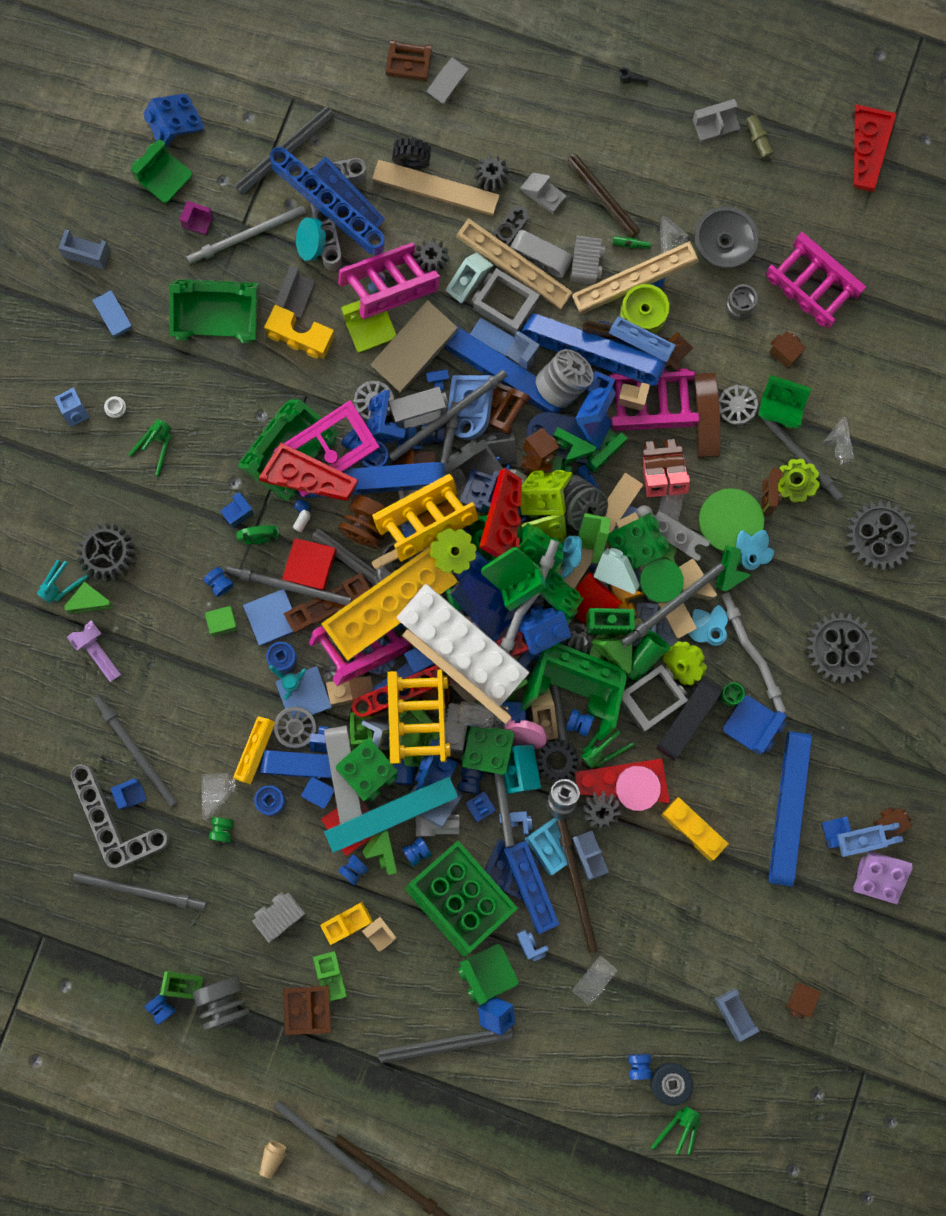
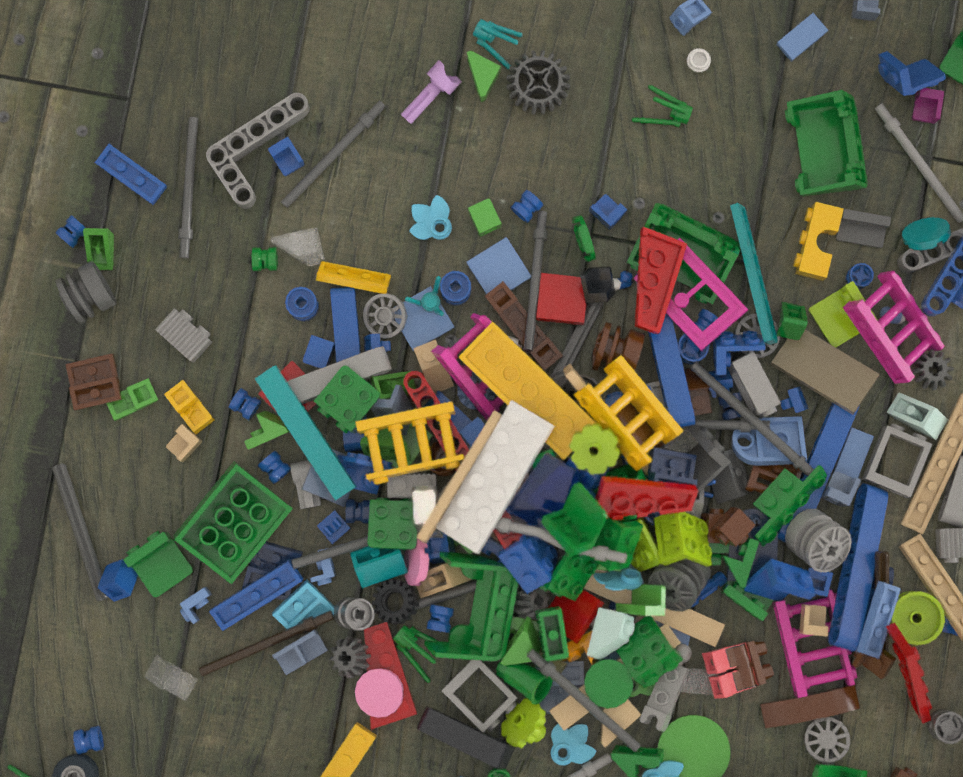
camera: 85 degrees right, 5 degrees up
none -> blue plate [95,144,167,205]
none -> medium azure plate [409,195,452,240]
none -> black panel [581,266,616,303]
none -> teal tile [730,203,778,345]
none -> green bracket [753,465,827,547]
none -> green slope [776,302,808,340]
none -> blue wheel [846,263,874,290]
none -> blue bracket [878,51,946,96]
none -> red wing [886,623,932,724]

